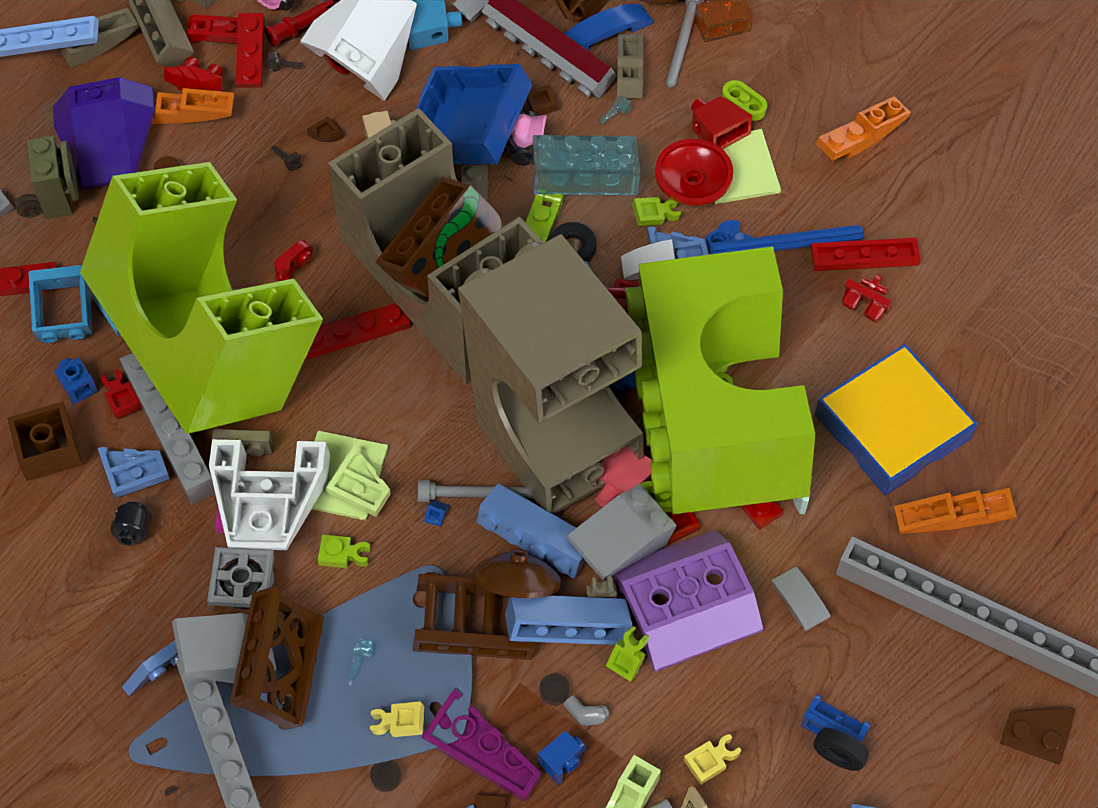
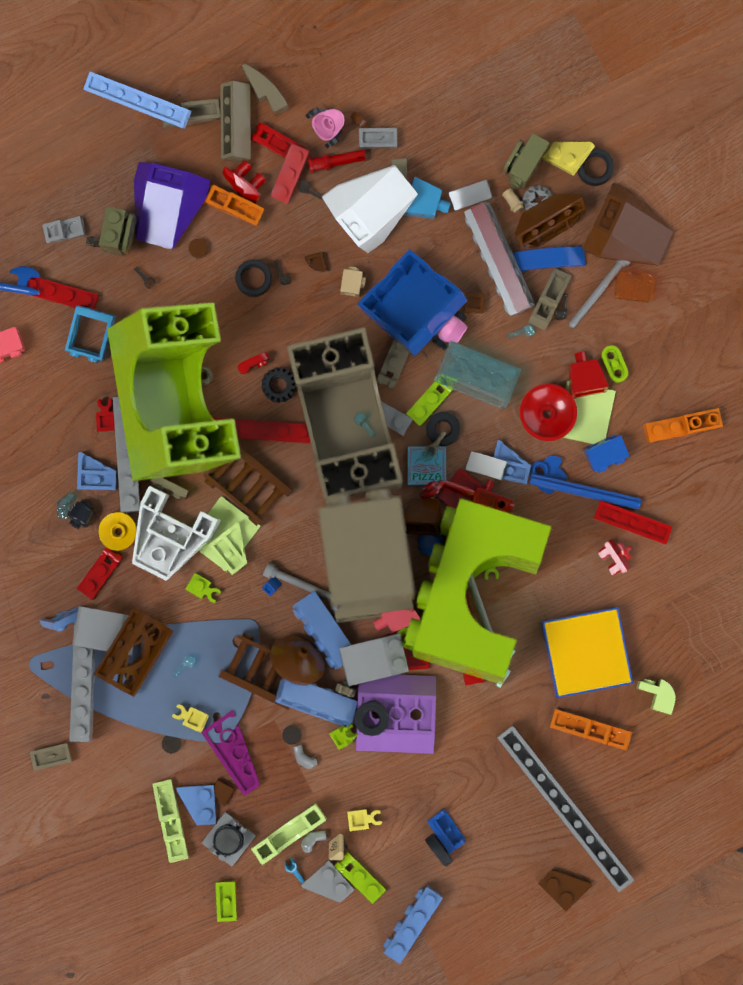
camera: 25 degrees right, 25 degrees up
reddish brown brick [7,402,82,481] -> none
blue brick [54,357,98,405] -> none
light grey piece [207,547,275,610] -> none
reddish brown brick [375,177,502,299] -> none
blue brick [538,730,586,785] -> none
lime plate [632,197,681,226] -> none
light grey slope [772,566,830,631] -> none
none -> clear light blue arm [56,491,77,519]
none -> red plate [76,547,124,600]
none -> yellow dish [98,512,137,551]
none -> reddish brown fence [203,446,292,526]
none -> black tyre [235,259,272,297]
none -> black tyre [261,367,296,403]
none -> black tyre [354,701,389,736]
none -> clear smoke hand [556,293,568,320]
none -> blue brick [583,434,629,473]
none -> yellowish green brick [636,679,675,715]

